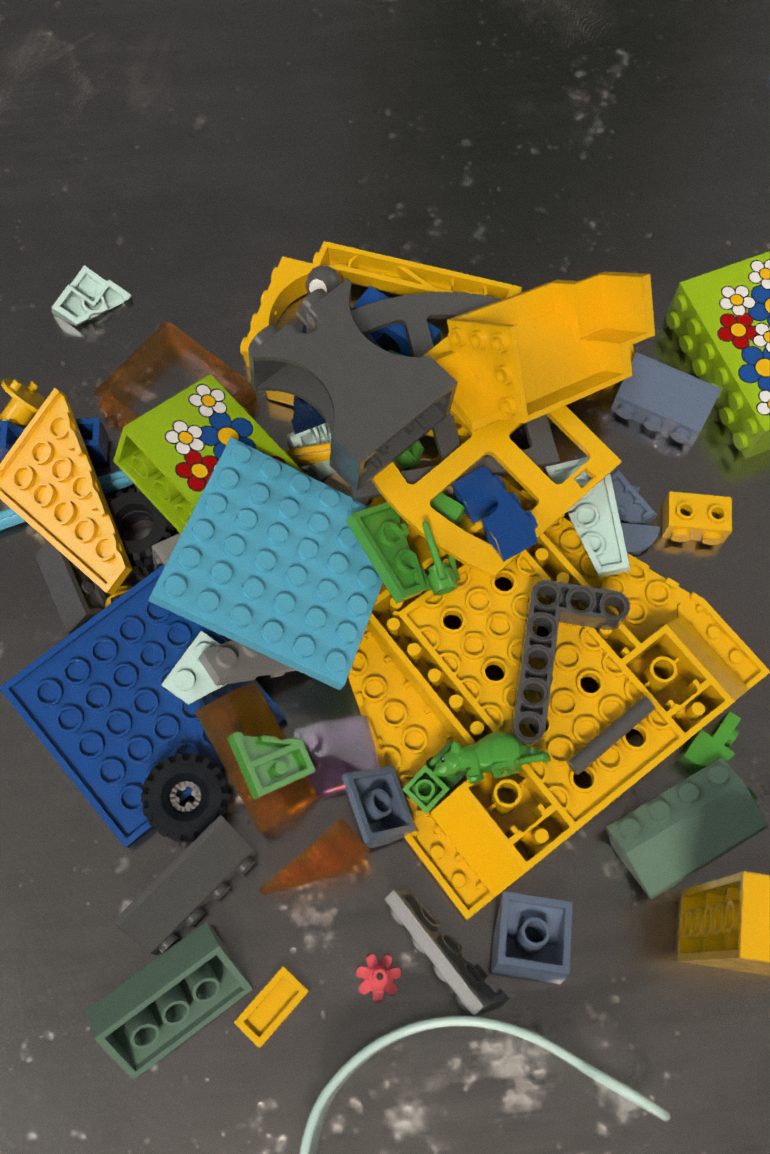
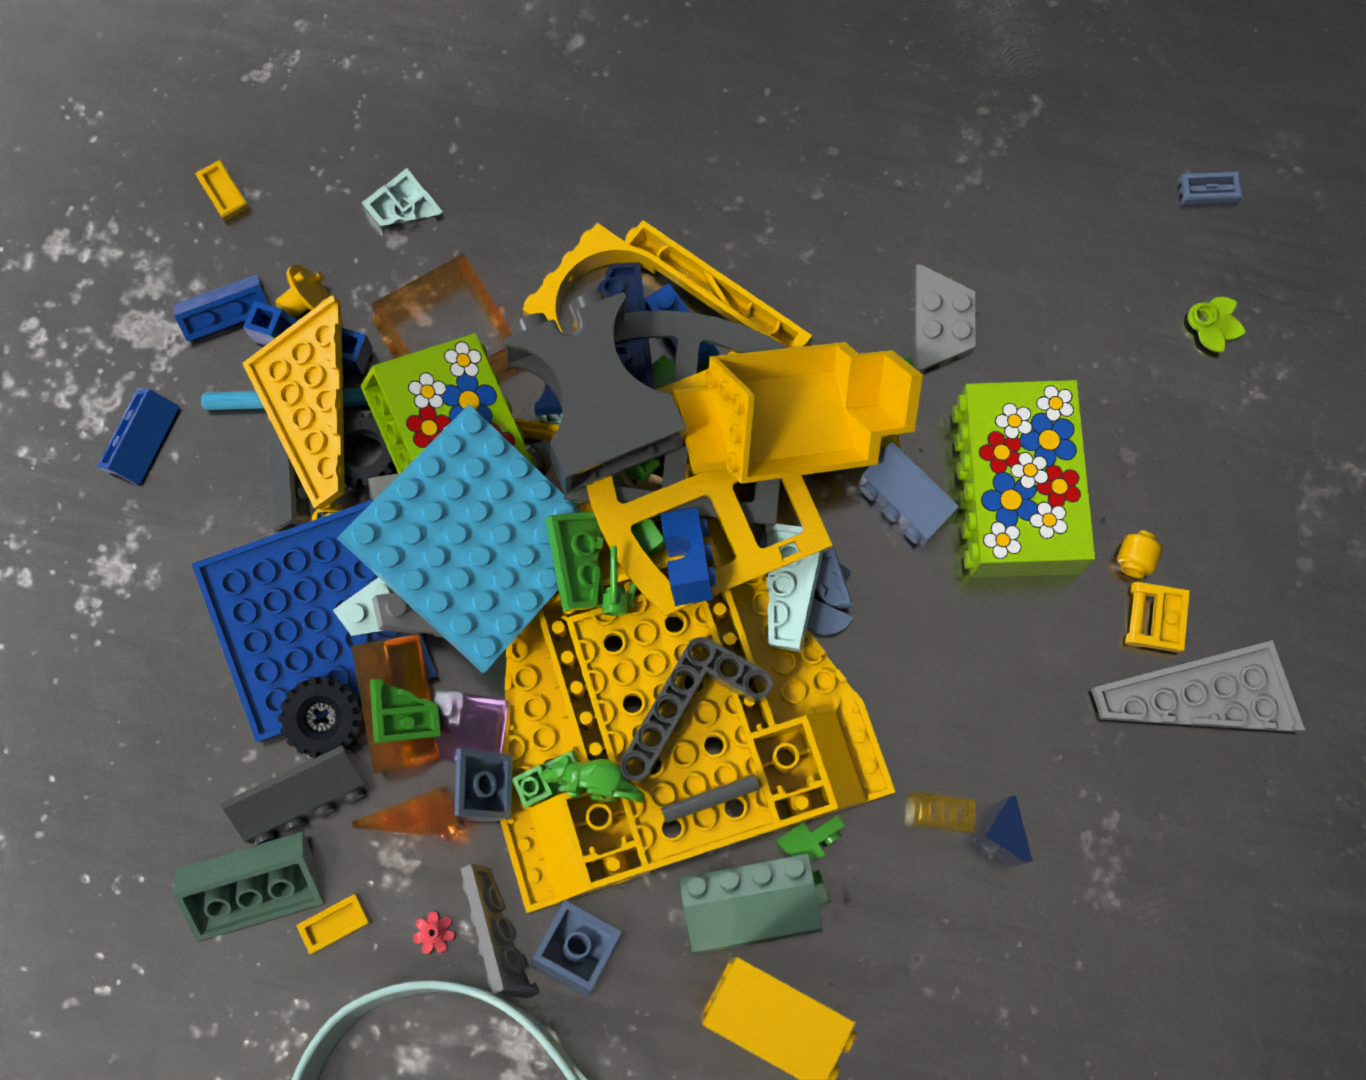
camera: 20 degrees right, 5 degrees up
dark grey piece [305,265,342,294] -> none
yellow brick [662,491,732,545] -> none
none -> light grey wing [915,264,976,373]

